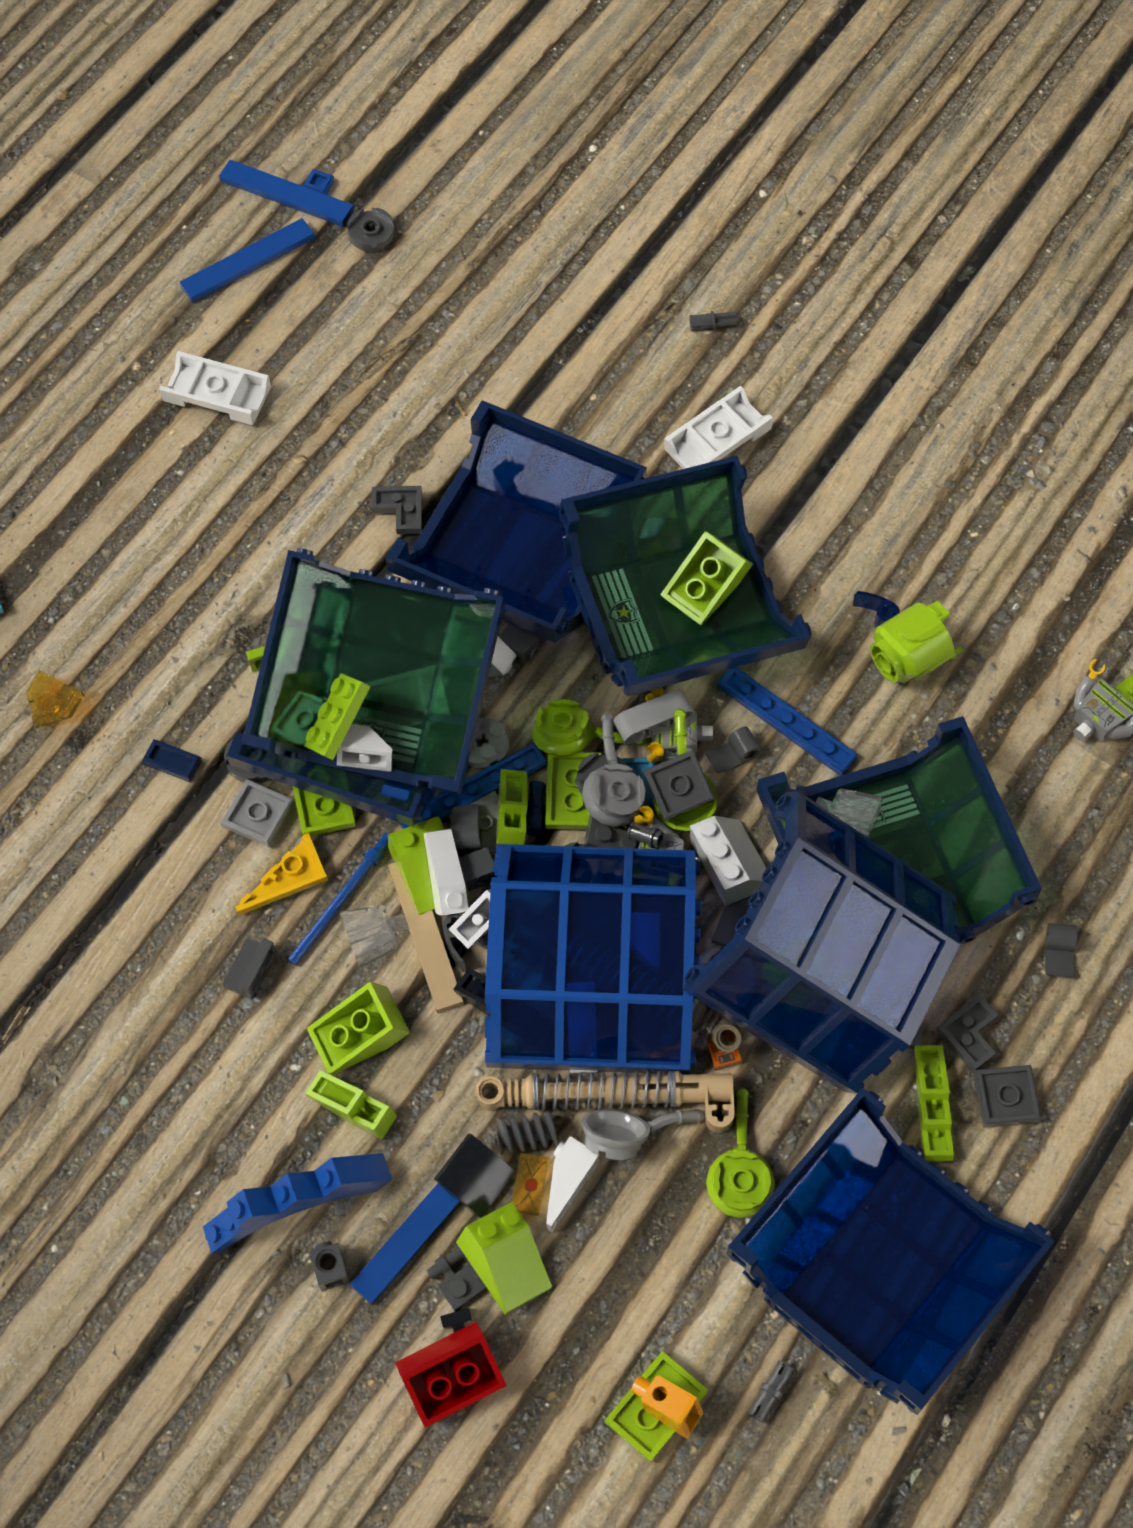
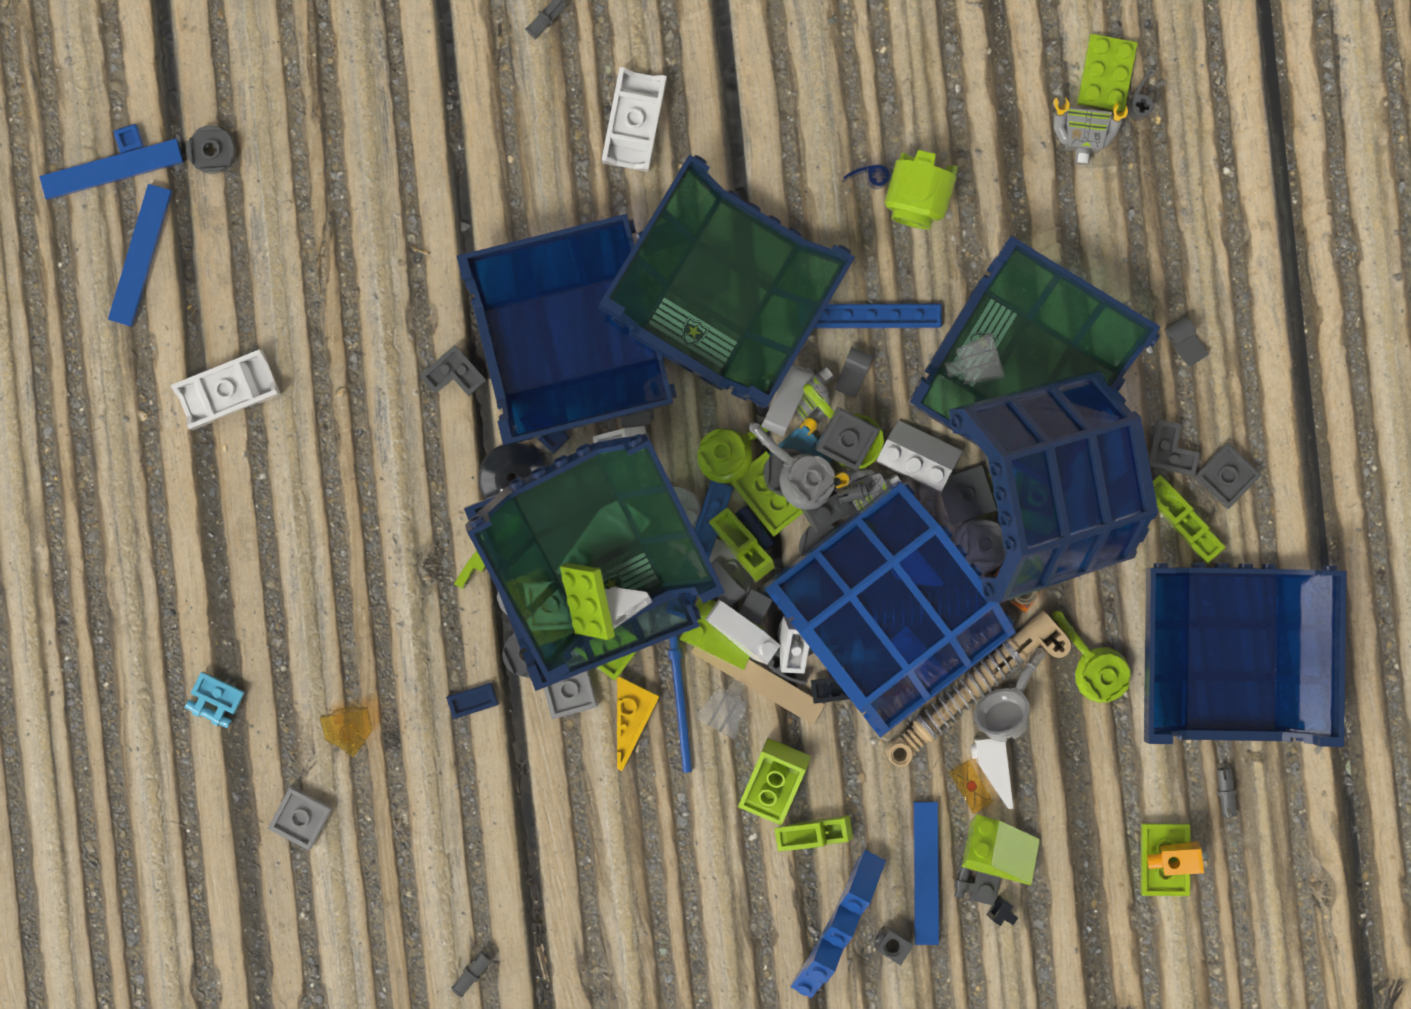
camera: 45 degrees left, 25 degrees up
dark grey panel [223,938,277,999] -> none
blue tile [381,781,414,801] -> none
red brick [395,1322,507,1428] -> none
black slope [434,1133,515,1218] -> none
dark grey piece [497,1111,558,1155] -> none
lime slope [660,531,753,625] -> none

